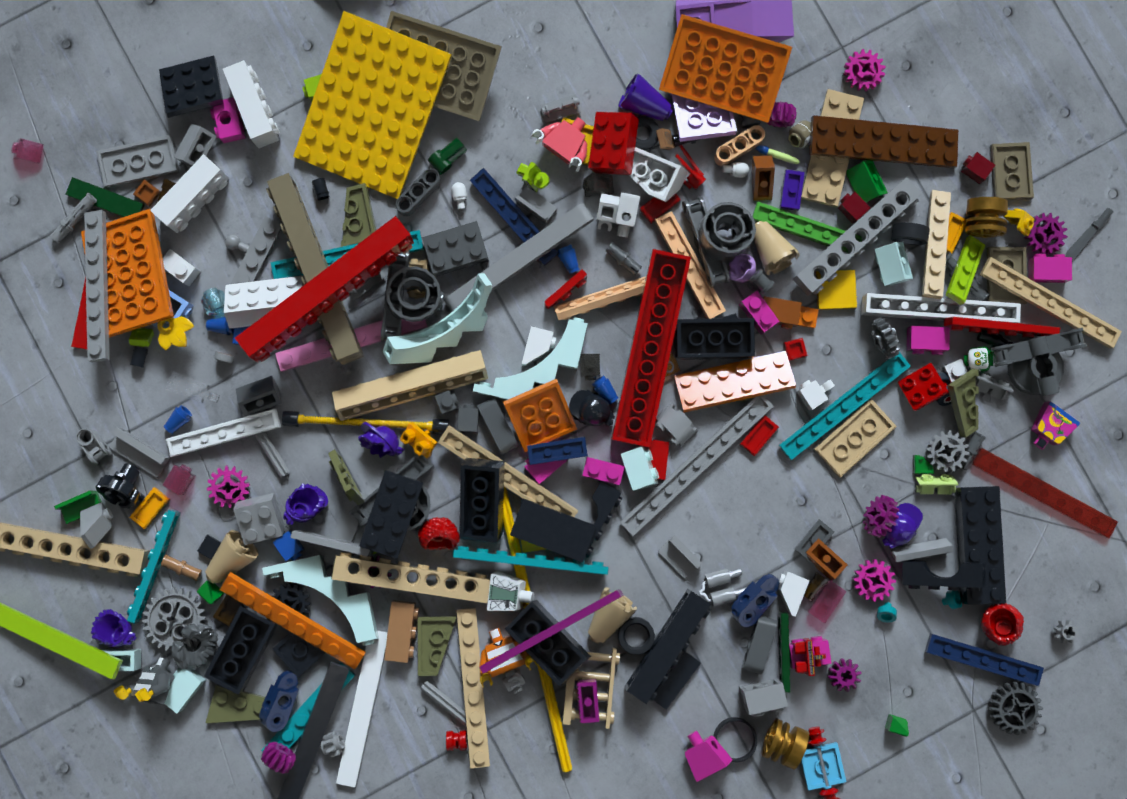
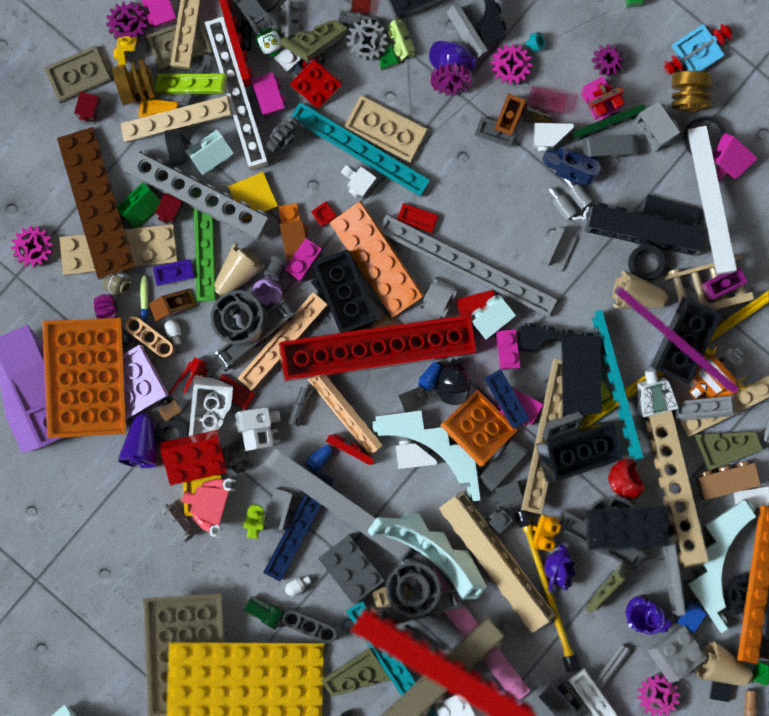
camera: 105 degrees left, 0 degrees up
none -> dark grey plate [543,412,583,441]
none -> light grey tile [675,396,734,421]
none -> white tile [687,126,736,275]

